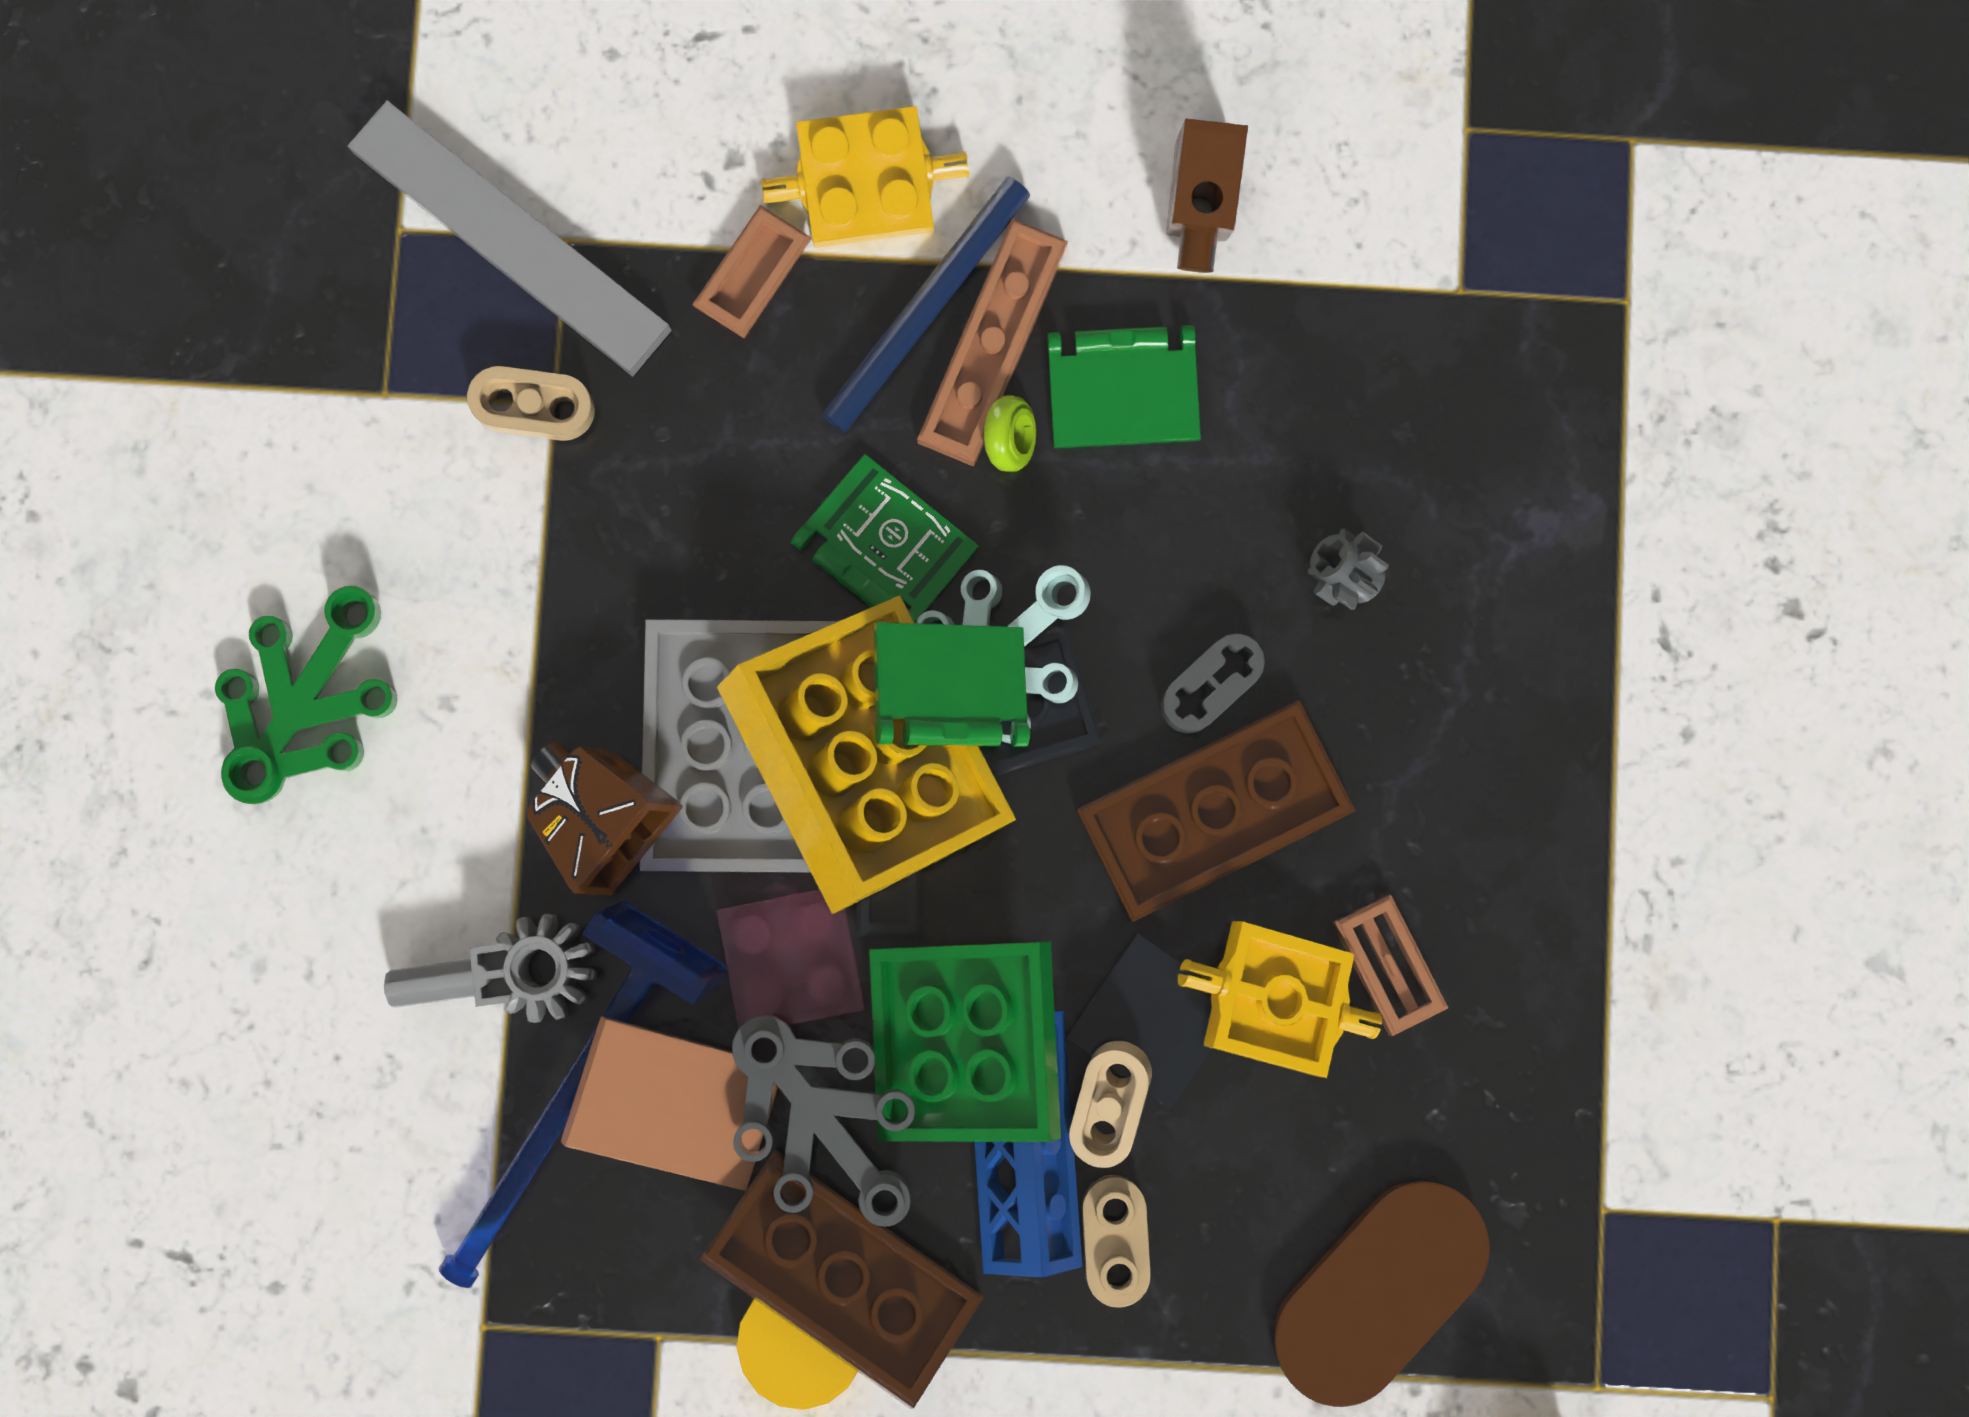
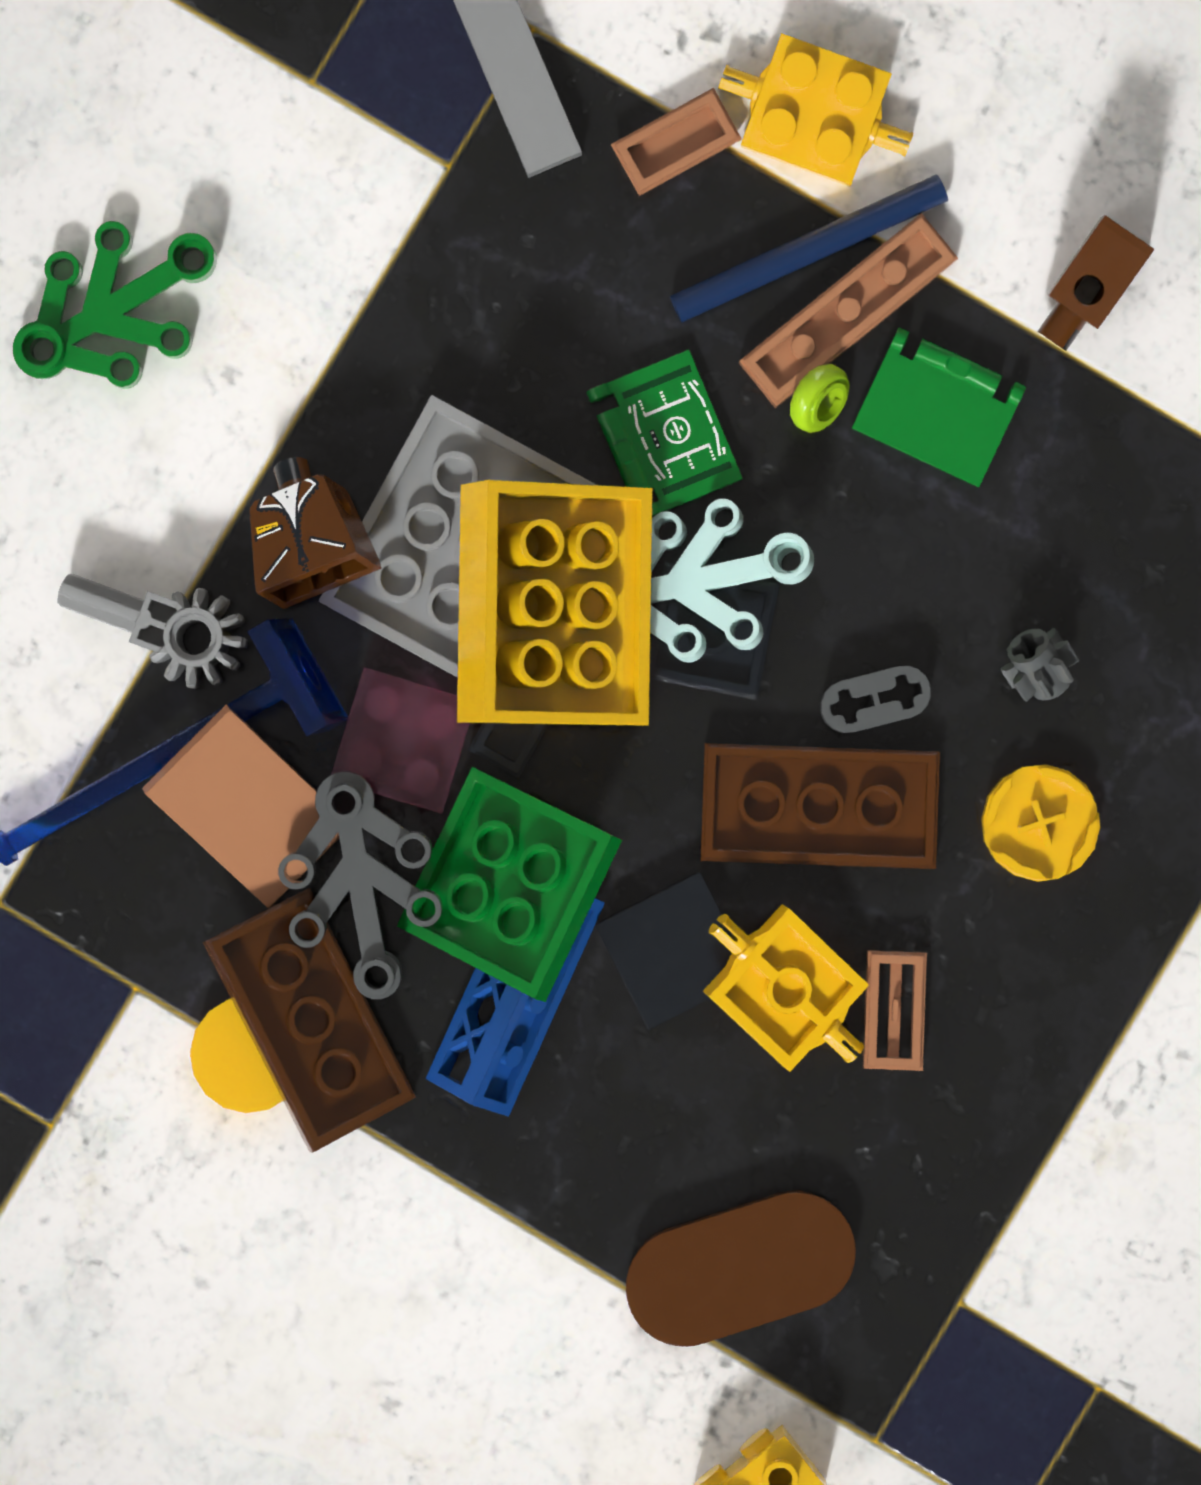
camera: 35 degrees right, 5 degrees up
tan plate [467,366,595,441] -> none
green piece [873,622,1030,747] -> none
tan plate [1069,1041,1152,1168] -> none
tan plate [1081,1175,1150,1307] -> none
none -> yellow tile [981,764,1100,882]

